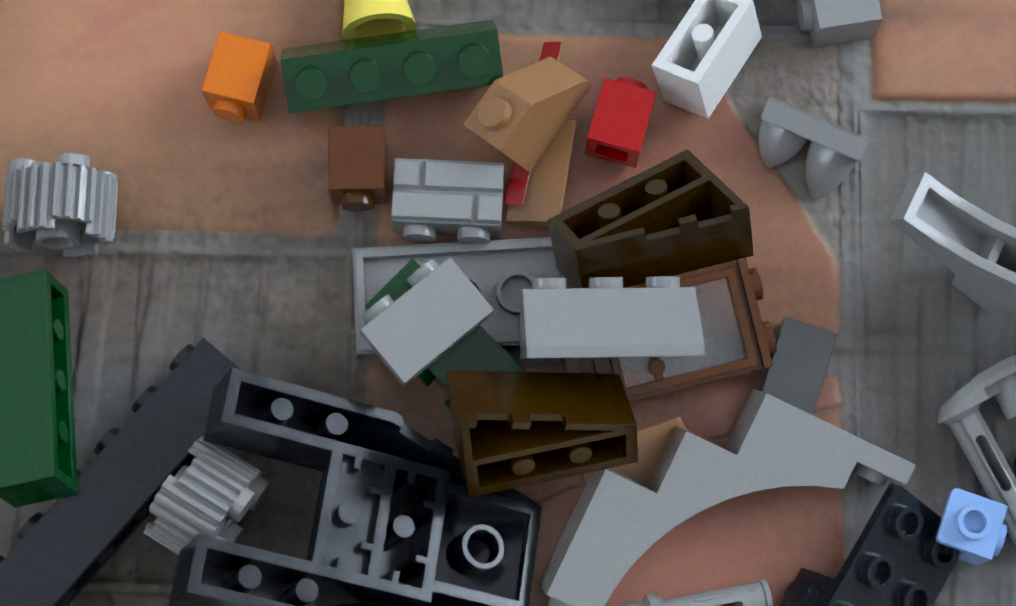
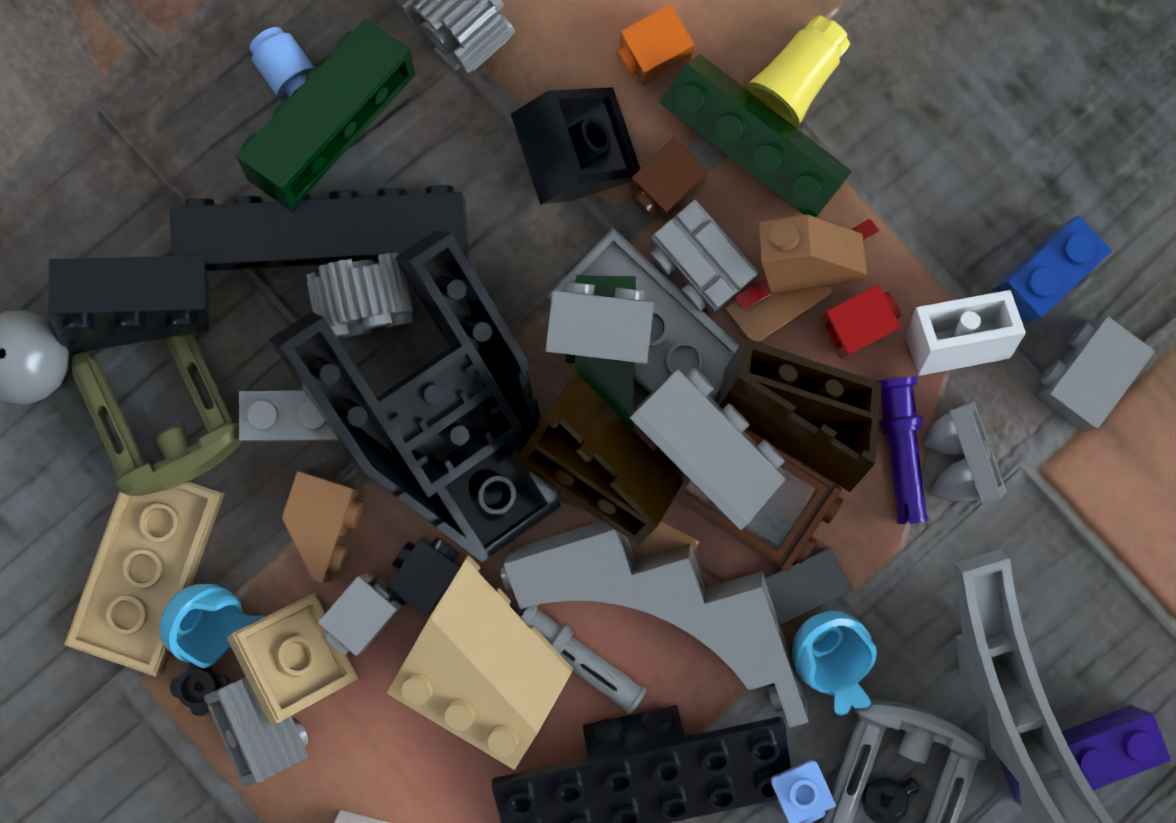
camera: 45 degrees right, 10 degrees up
none -> black slope [510,87,640,205]
none -> medium azure hat [791,610,877,716]
none -> dark purple pin [877,376,929,524]

